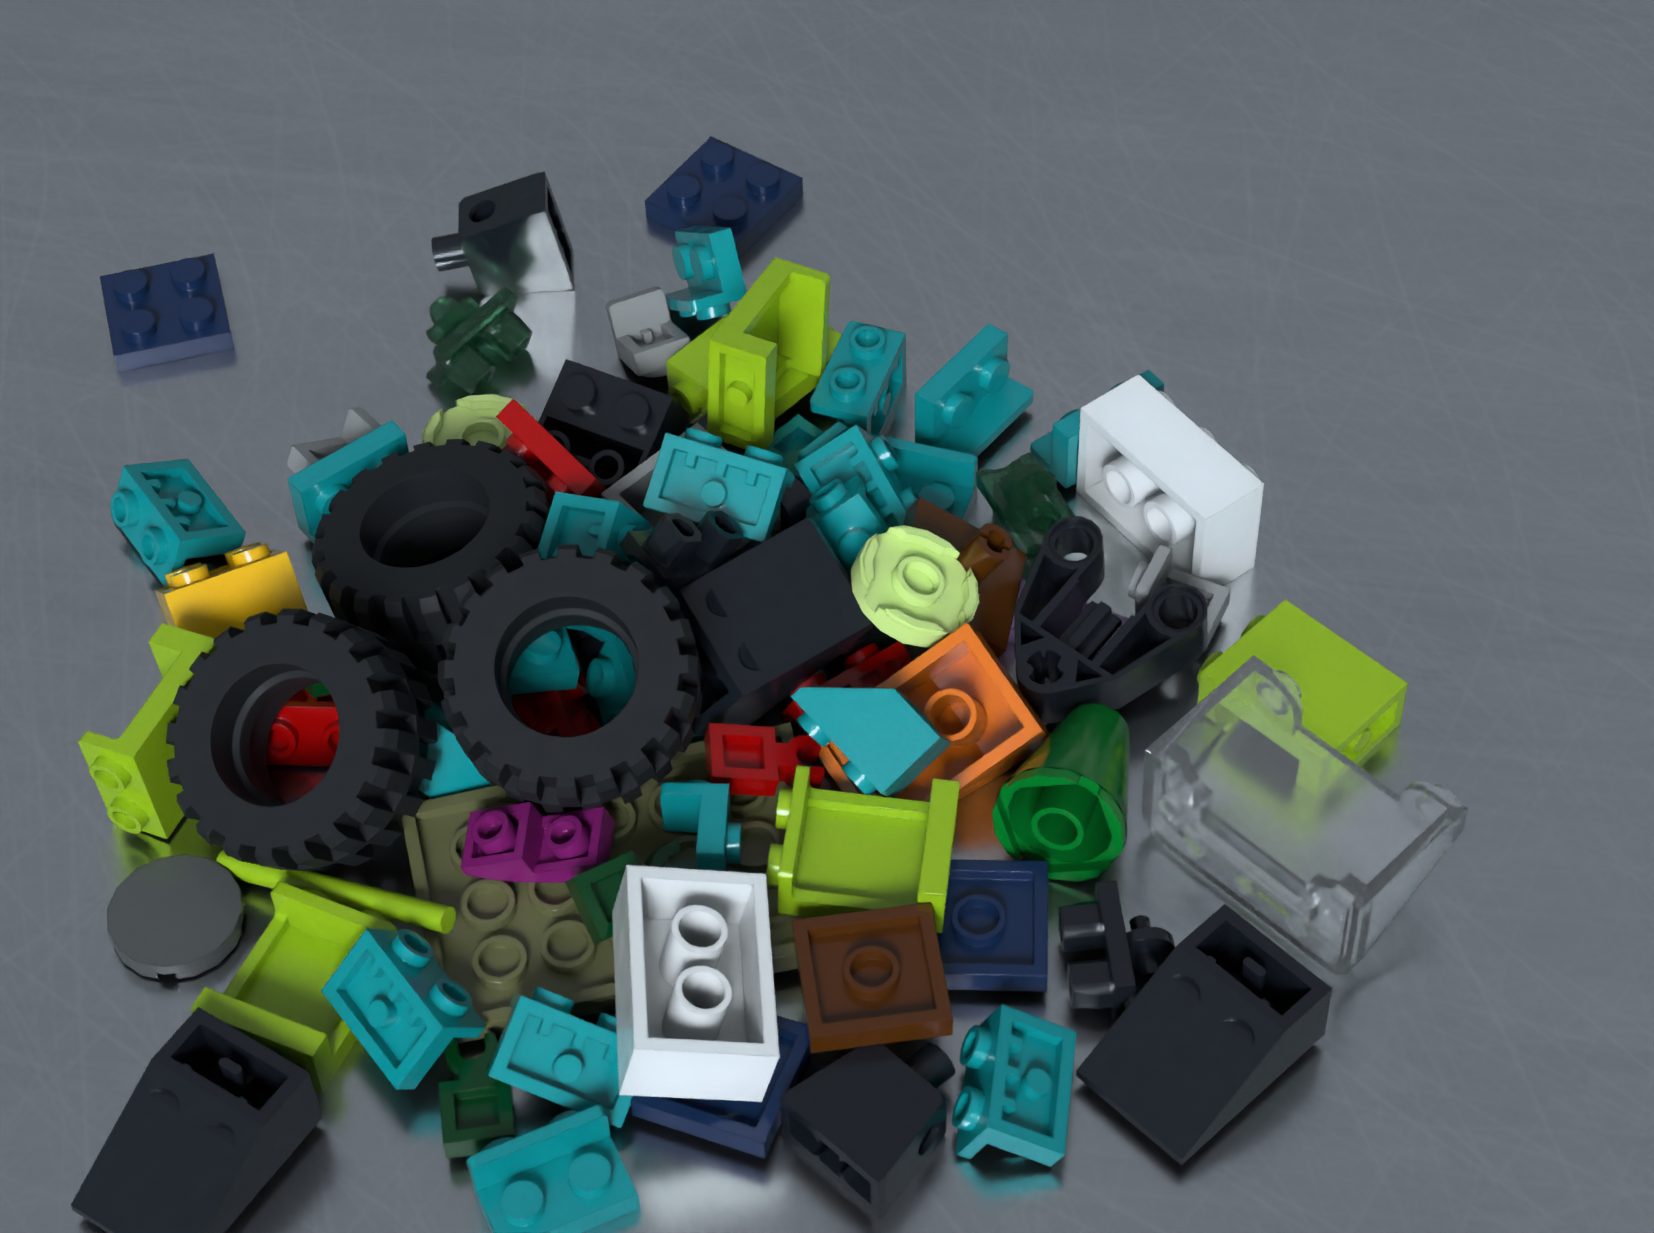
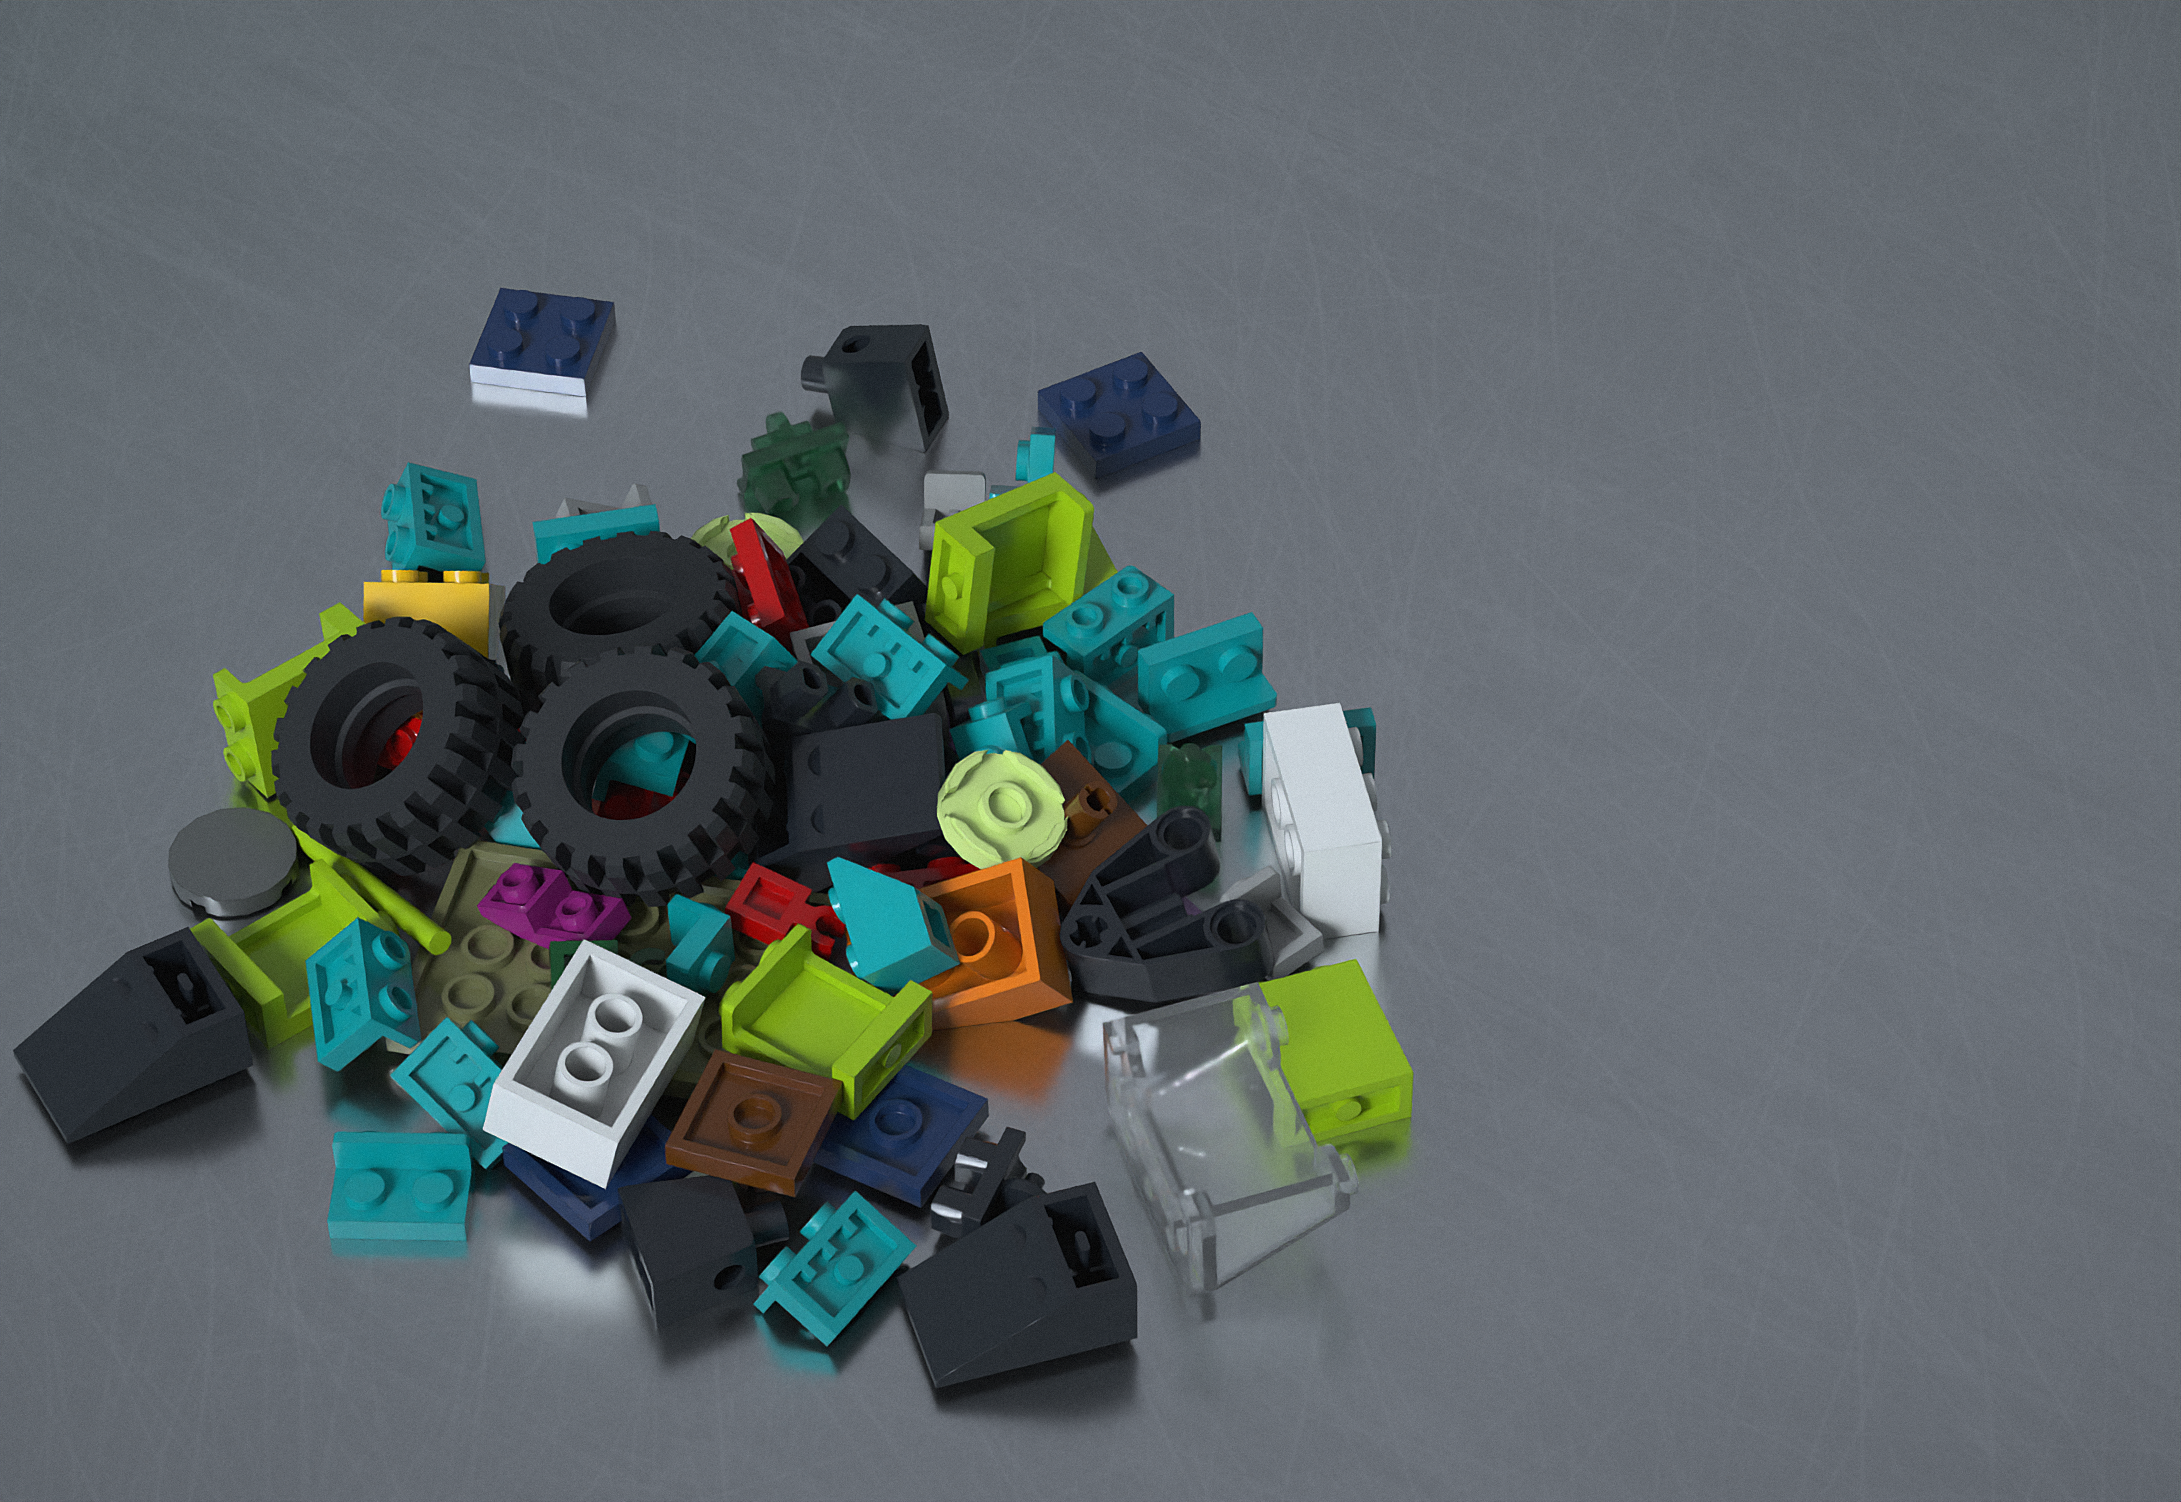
camera: 25 degrees right, 5 degrees down
dark green plate [438,1032,517,1159] -> none
green cone [992,703,1130,882] -> none

